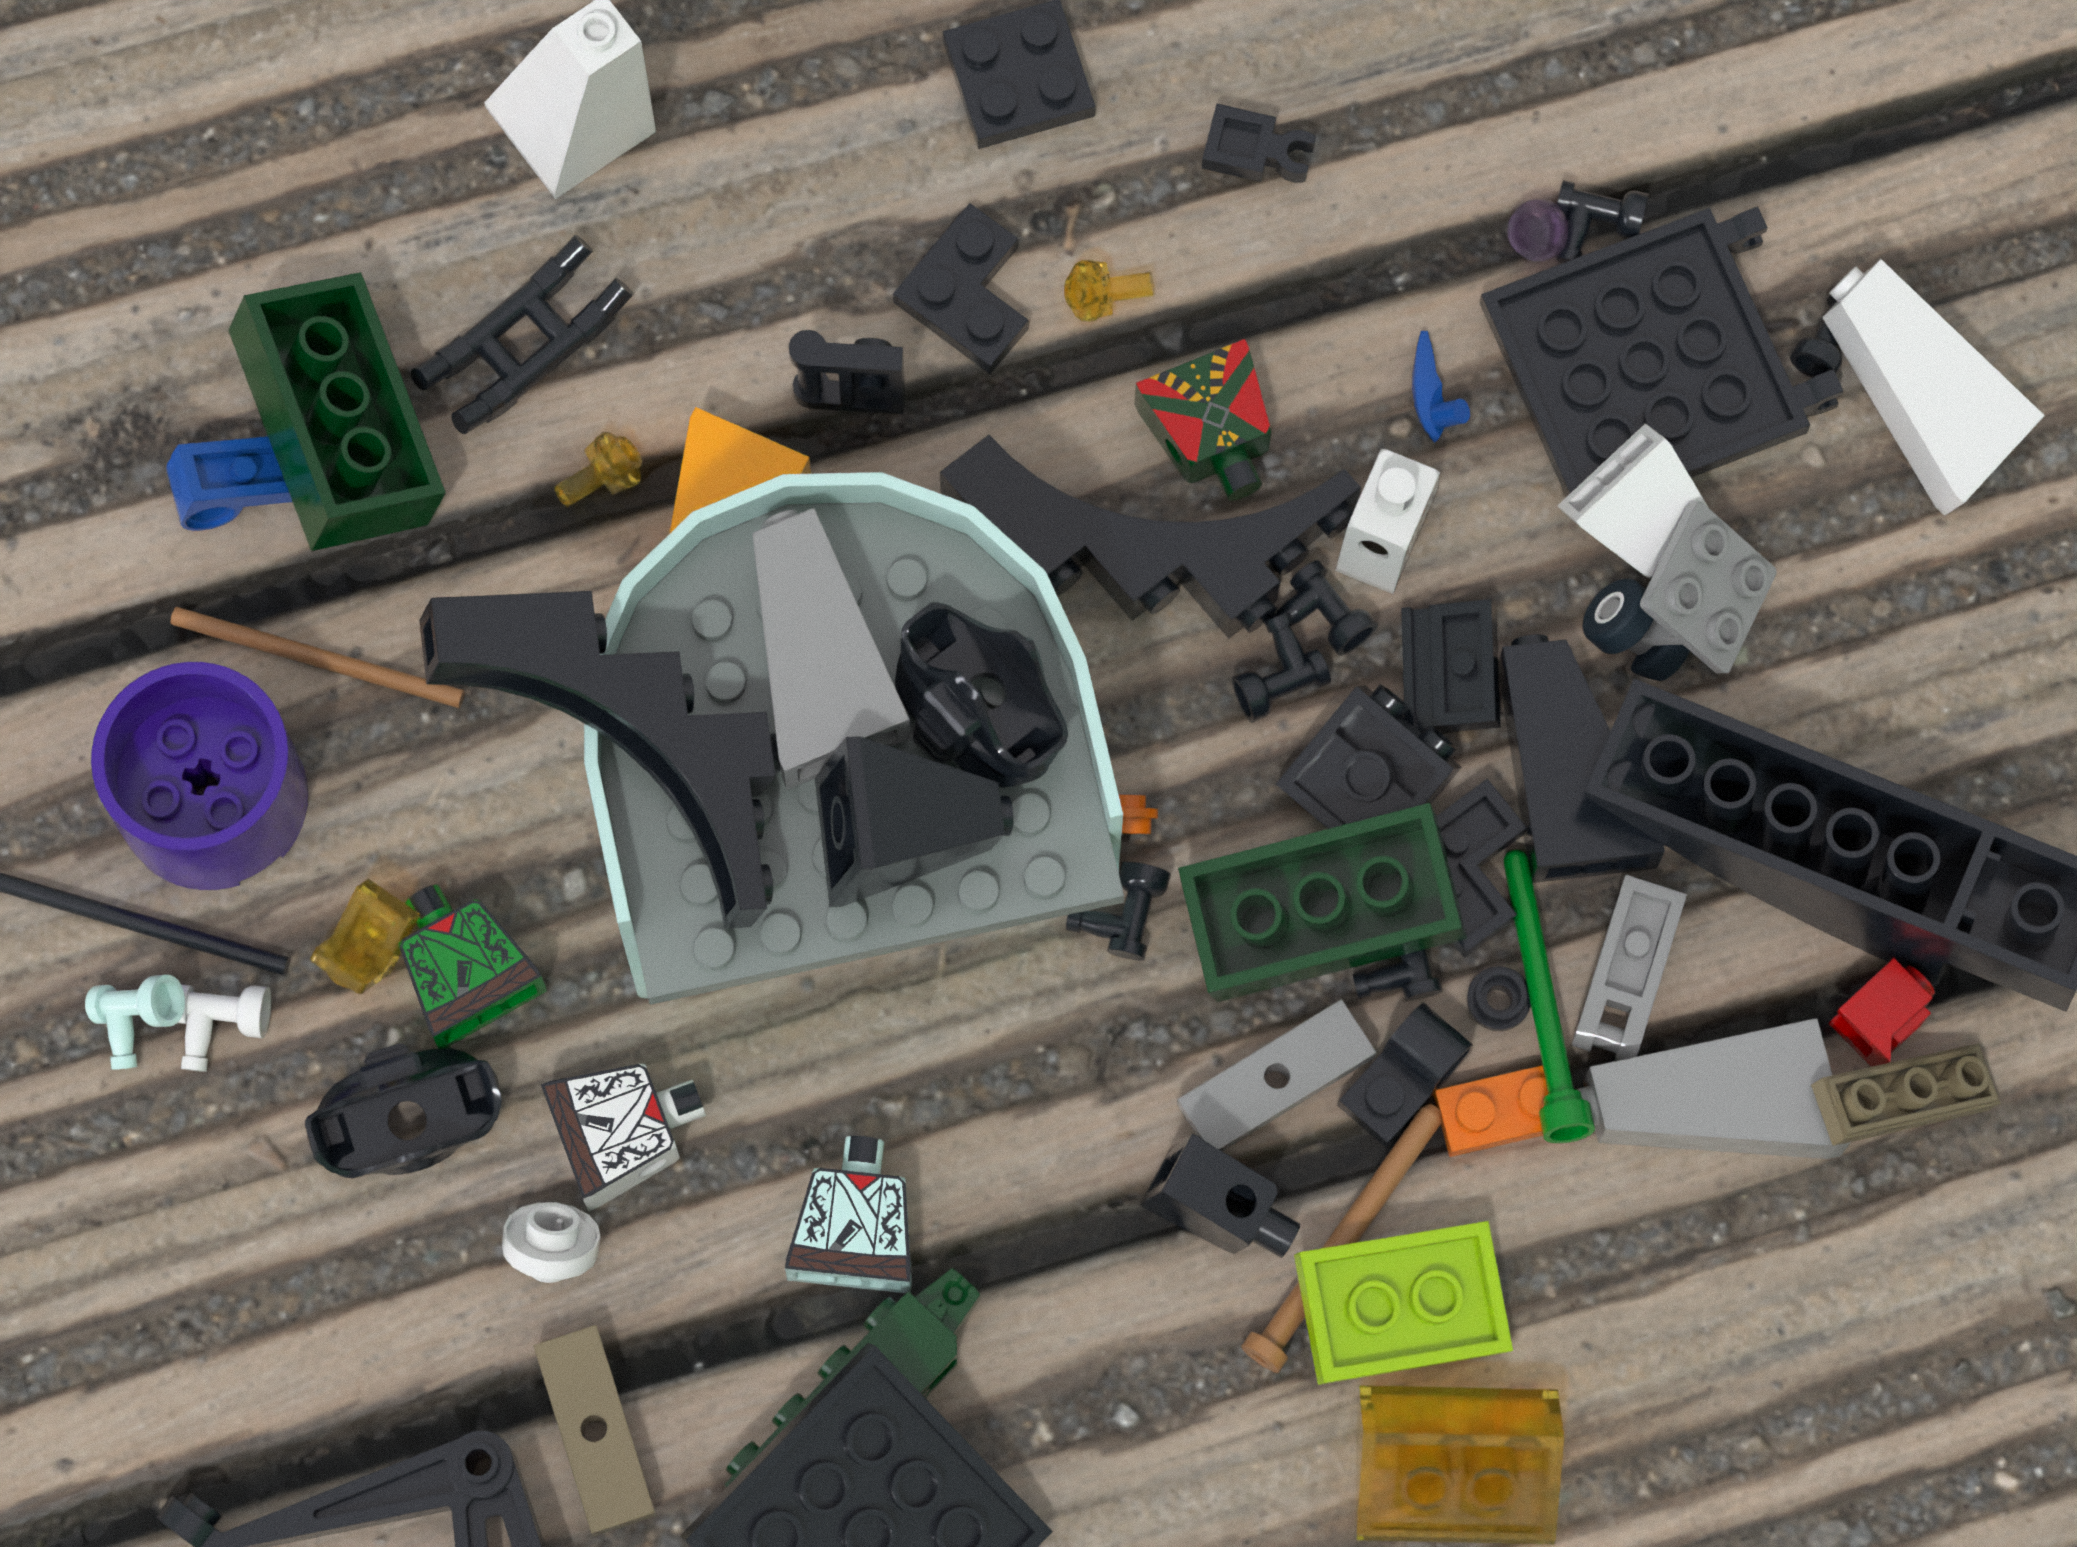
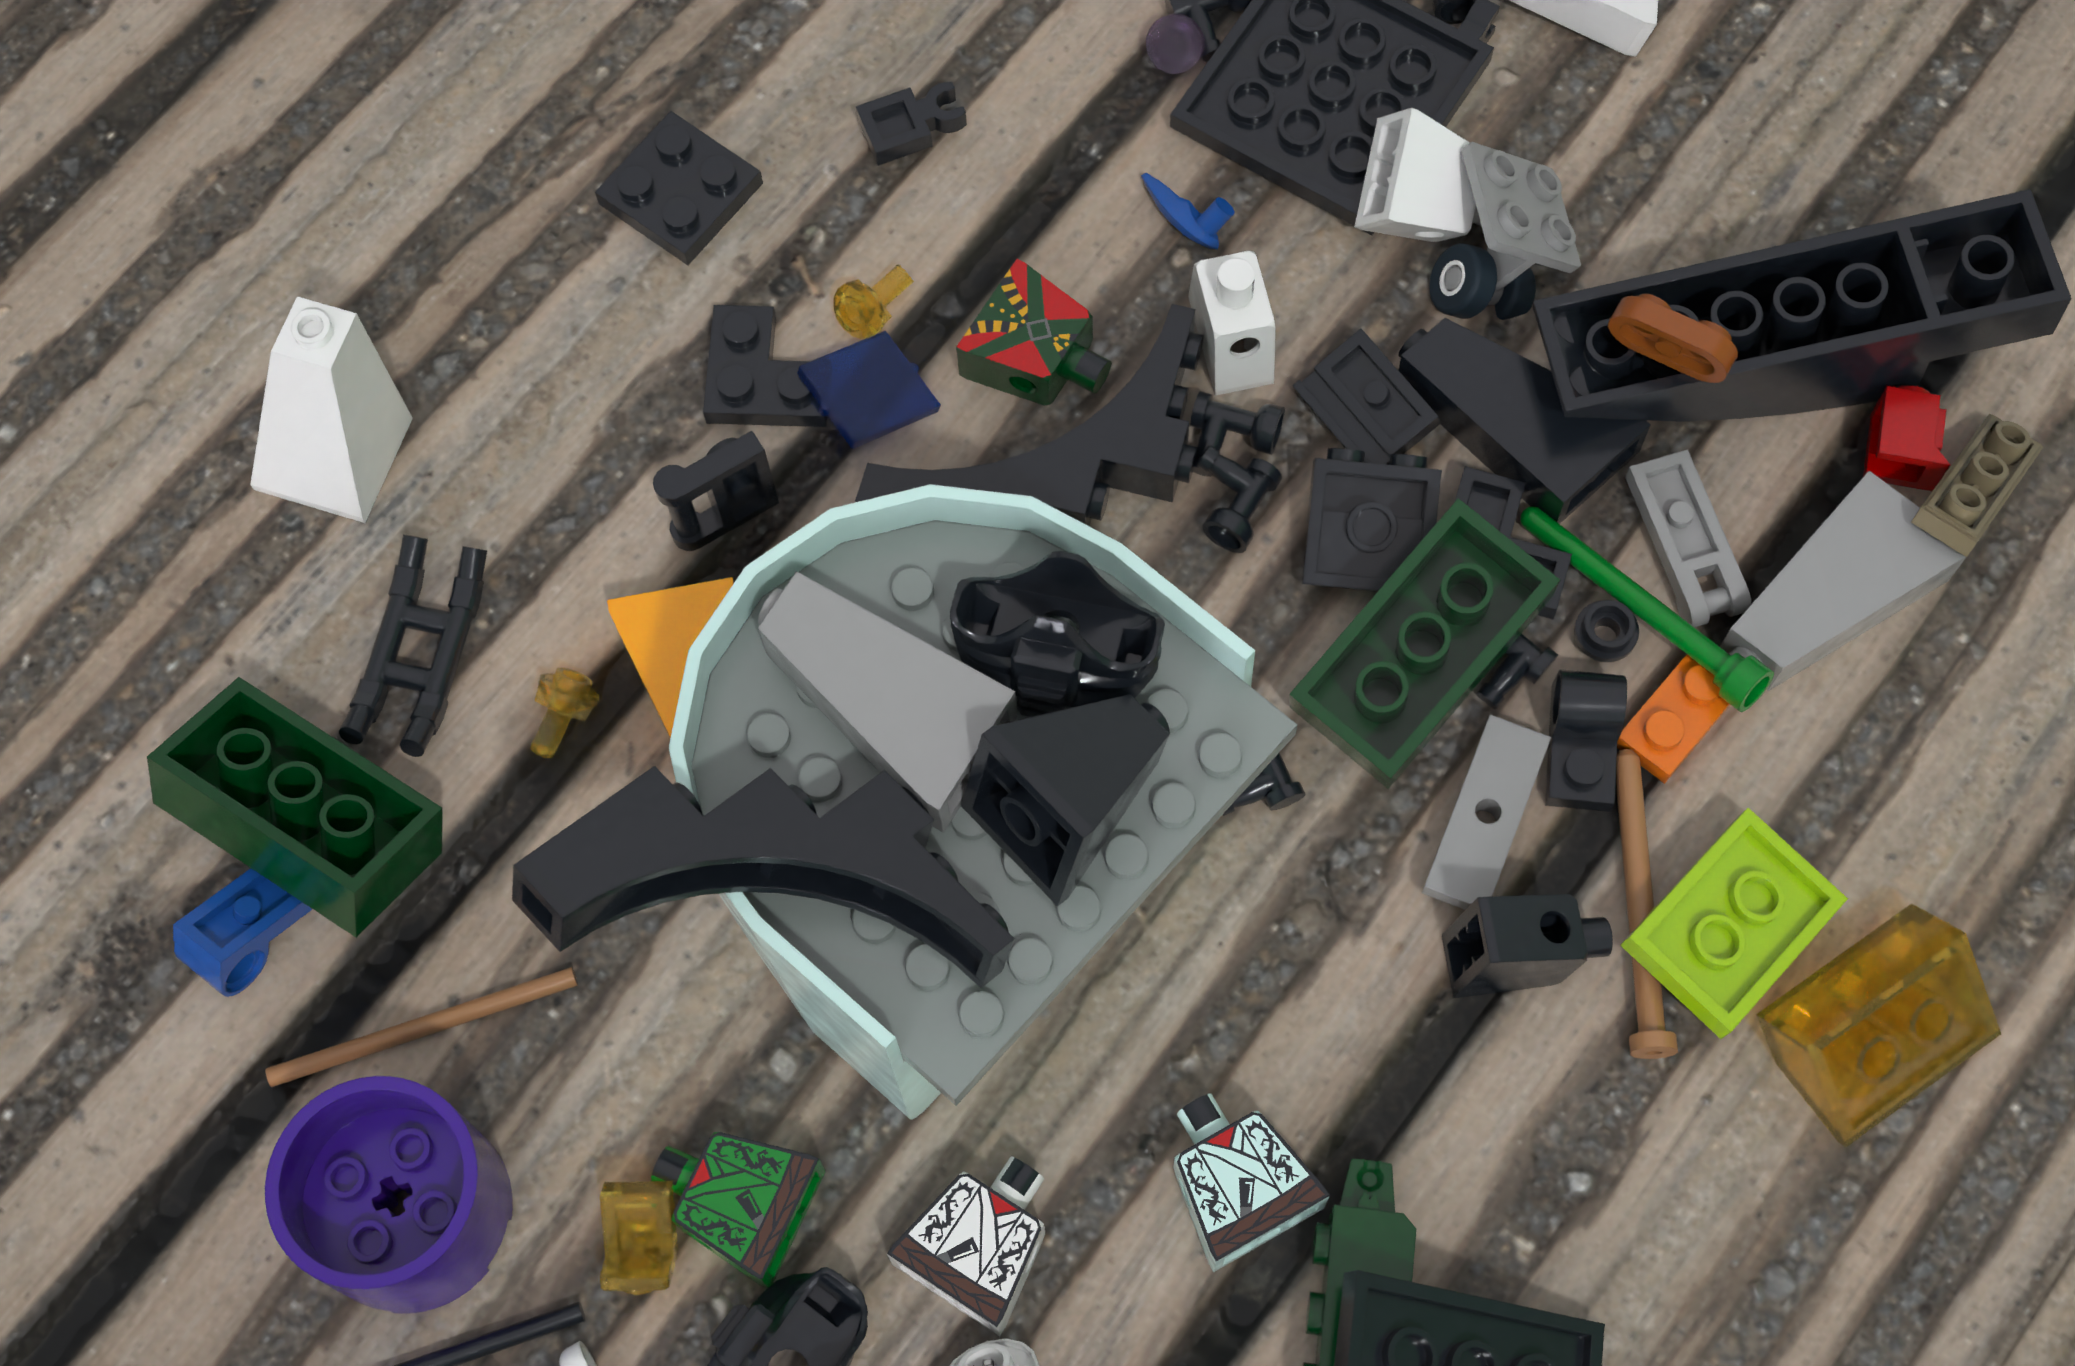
camera: 30 degrees left, 5 degrees down
none -> clear blue piece [797,331,941,449]
none -> dark orange plate [1608,294,1738,383]

